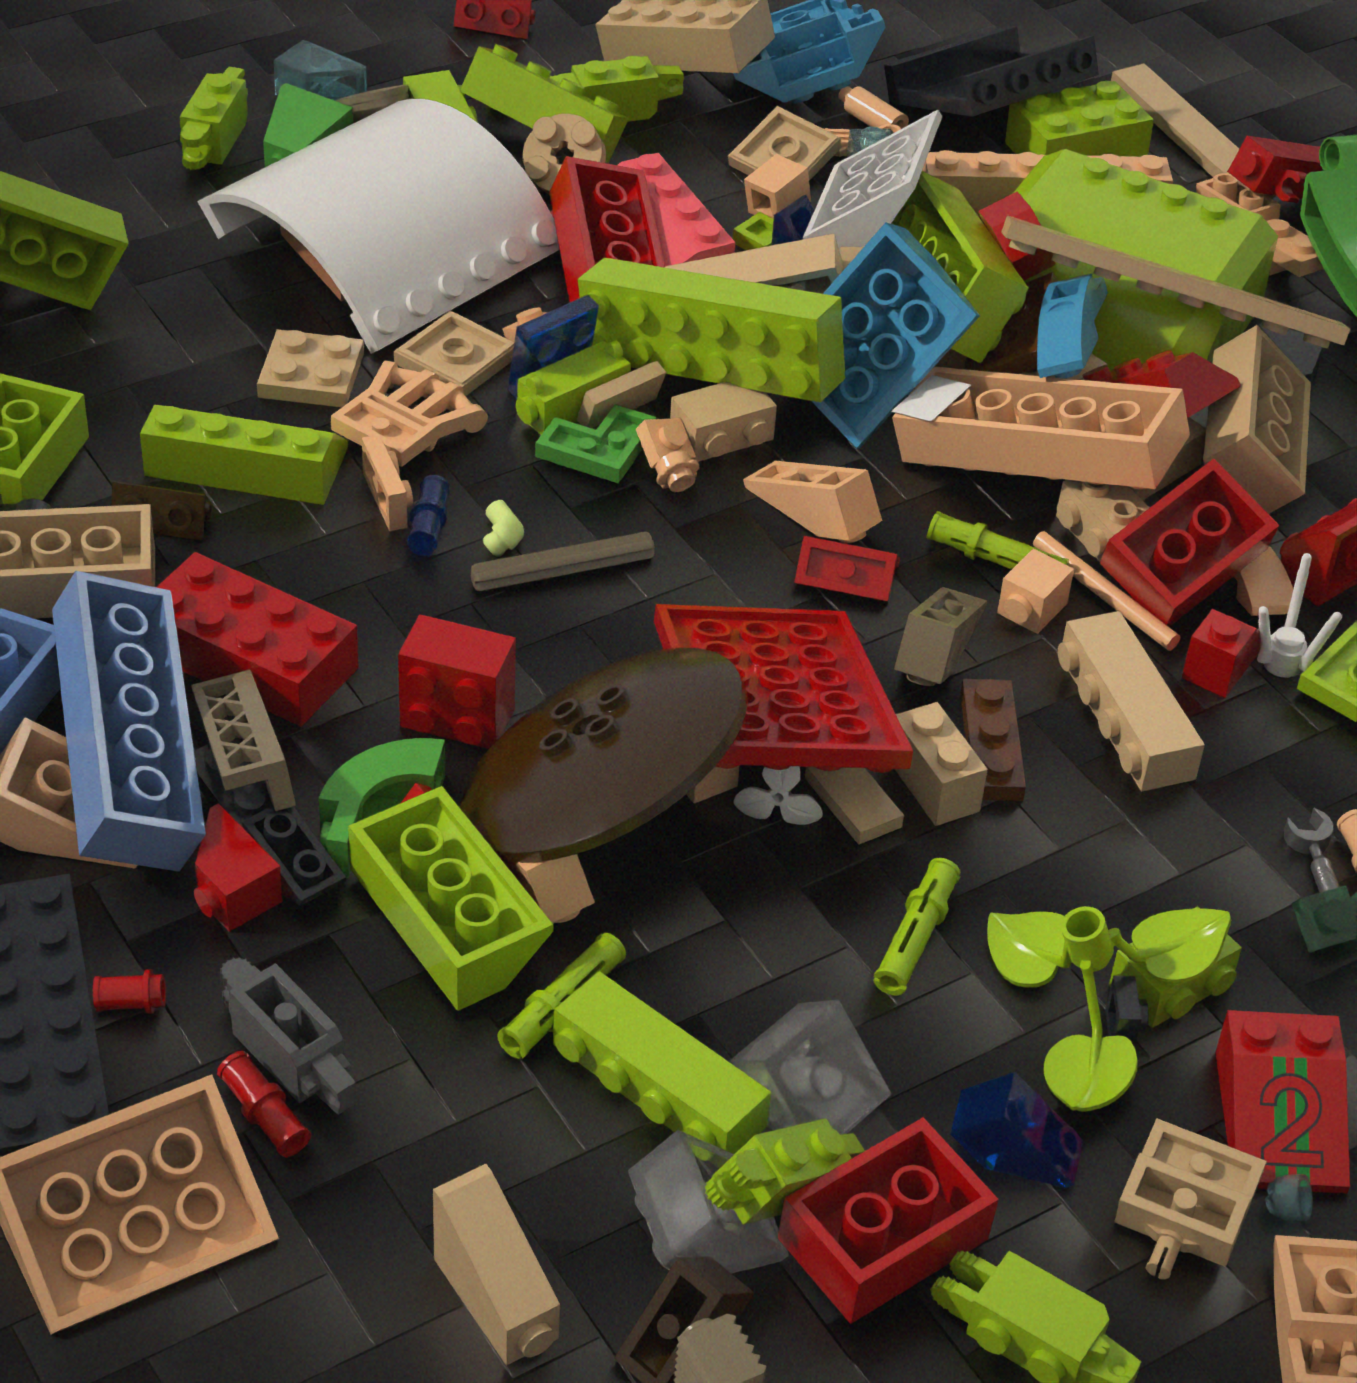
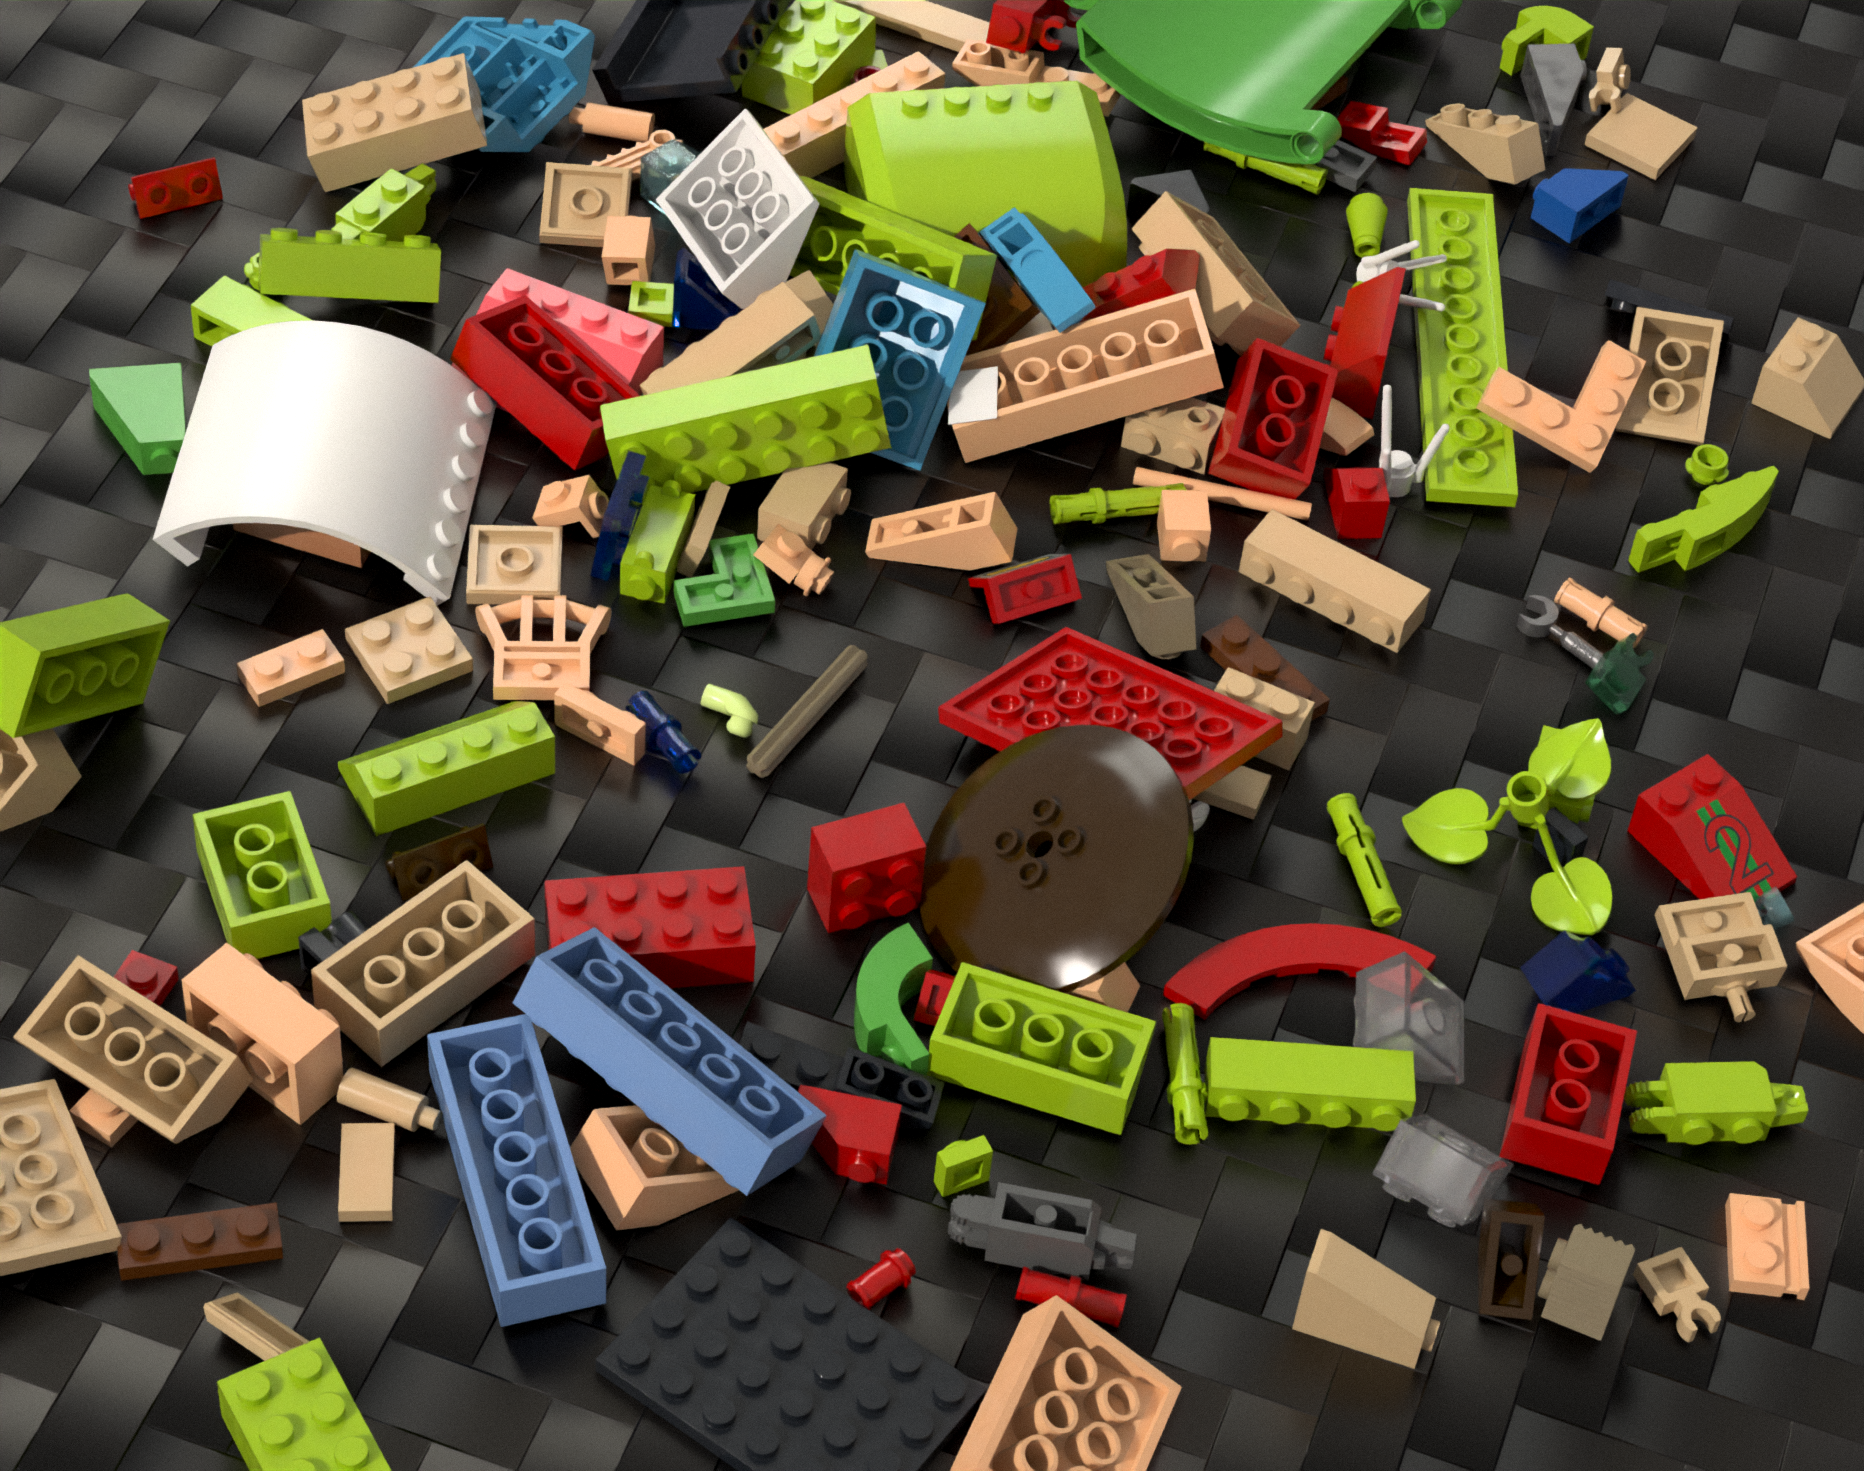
camera: 40 degrees left, 5 degrees up
lime hinge [180,66,248,170] -> none
dark tan fence [191,670,296,811] -> none
clear light blue slope [274,40,367,101] -> none
dark tan piece [336,84,409,123] -> none
tan plate [523,114,606,194] -> none
lime hinge [704,1118,865,1225] -> none
red slope [978,192,1056,281] -> none
tan plate [1001,215,1350,348] -> none
none -> light nougat plate [237,629,345,707]
none -> lime plate [934,1135,993,1197]
none -> red tile [1163,923,1437,1020]

